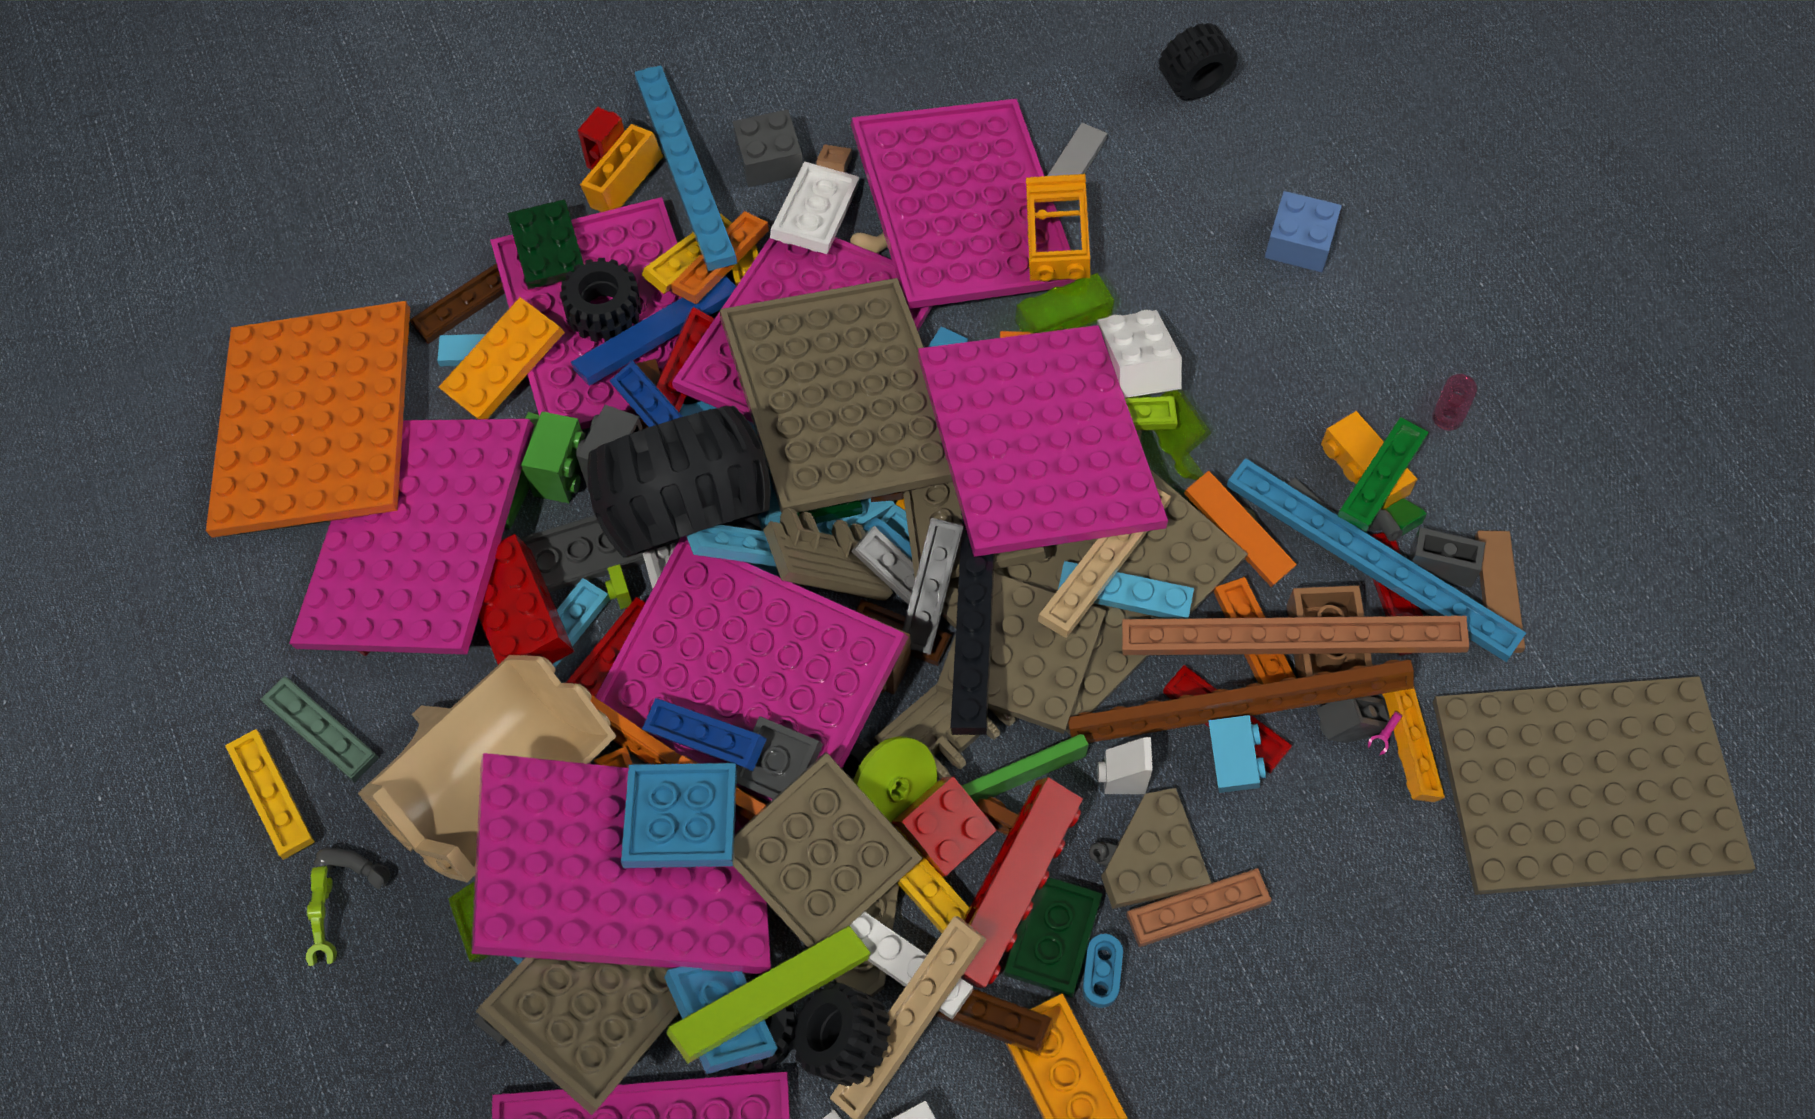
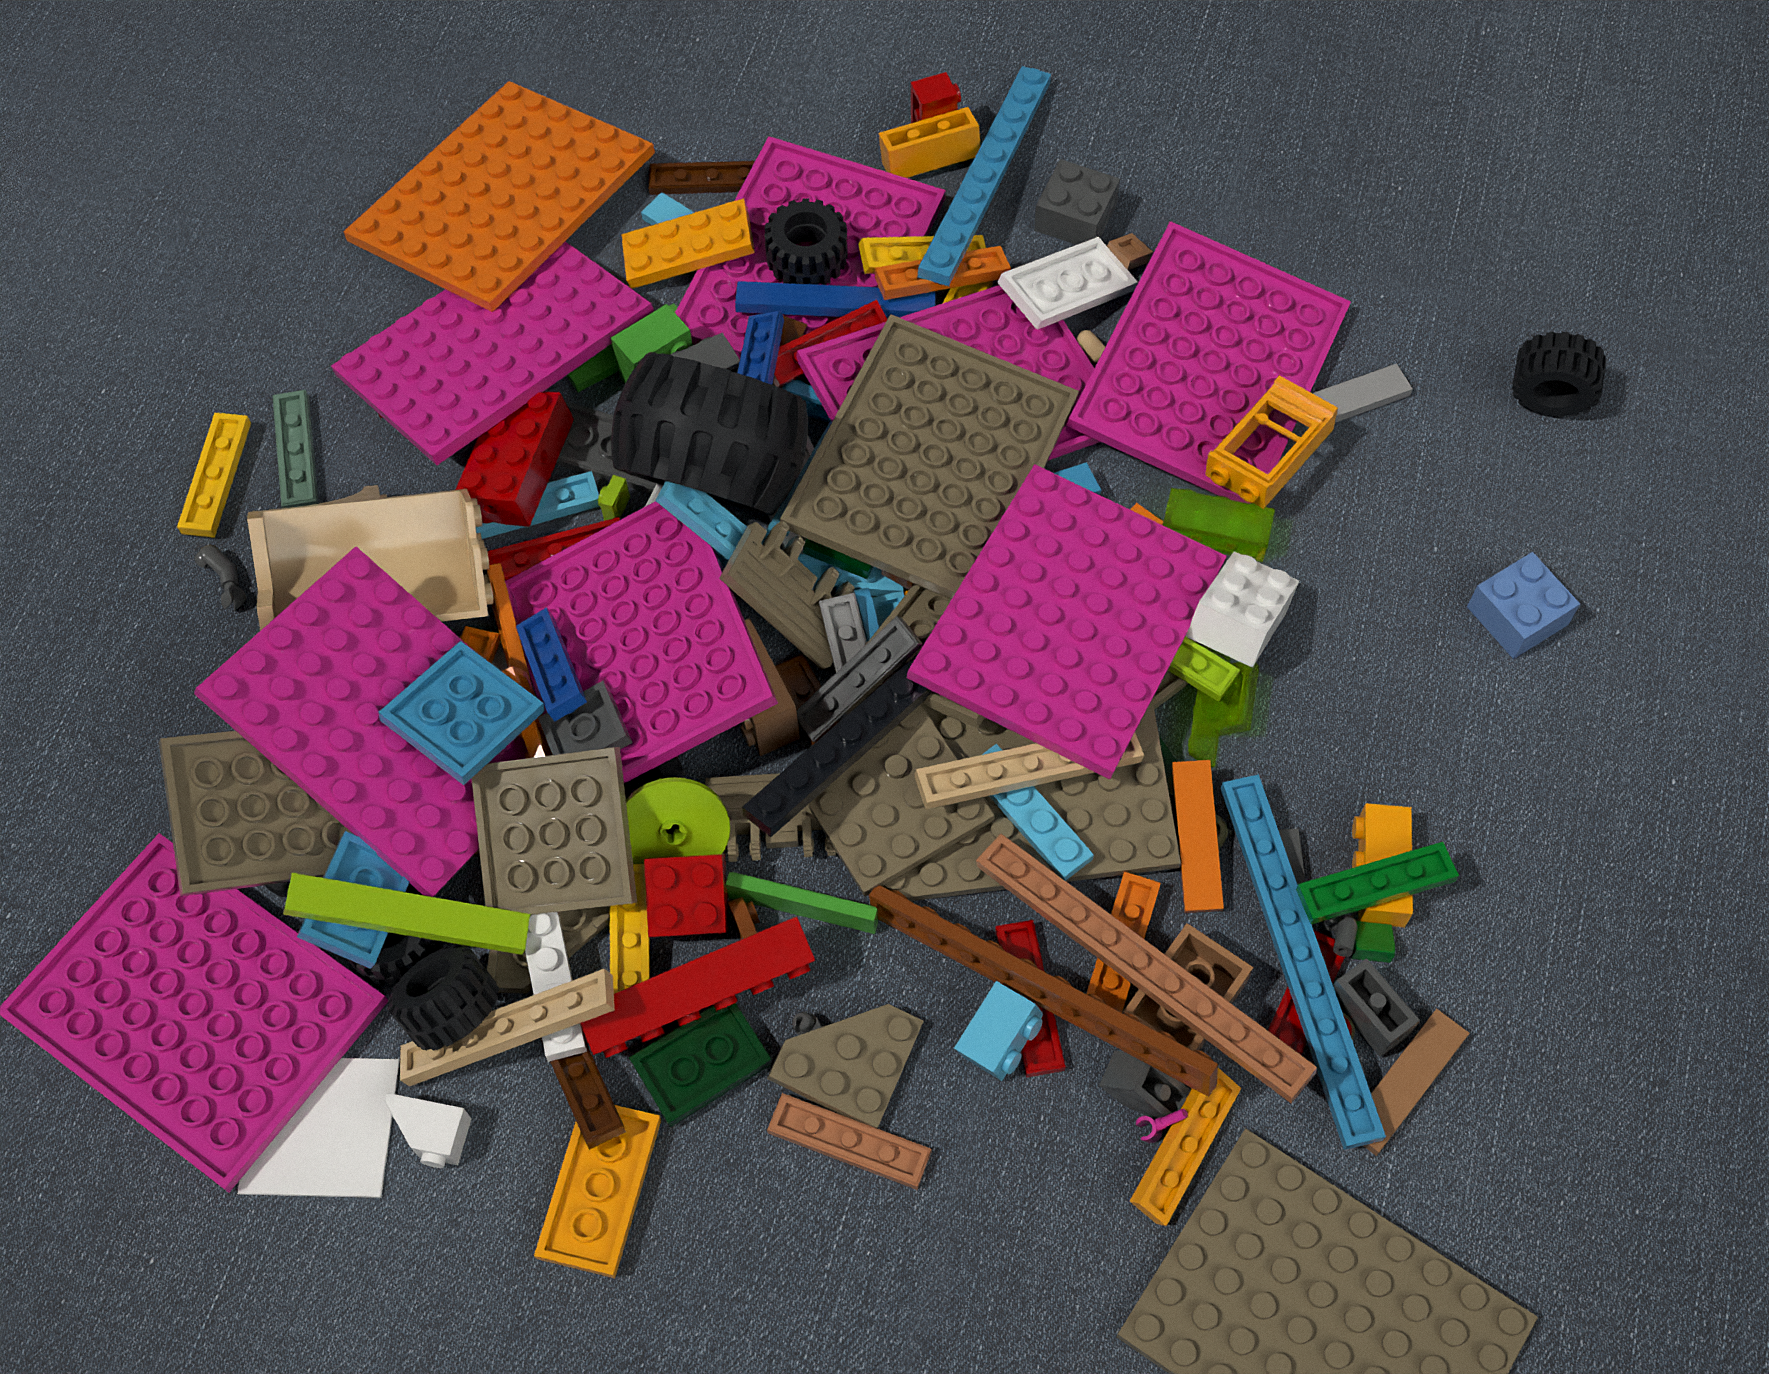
camera: 40 degrees right, 0 degrees up
lime piece [306,866,337,966] -> none
dark green plate [507,199,584,290] -> none
dark azure plate [1082,934,1123,1008] -> none
white slope [1097,737,1152,794] -> none
clear pink plate [1432,374,1477,431] -> none

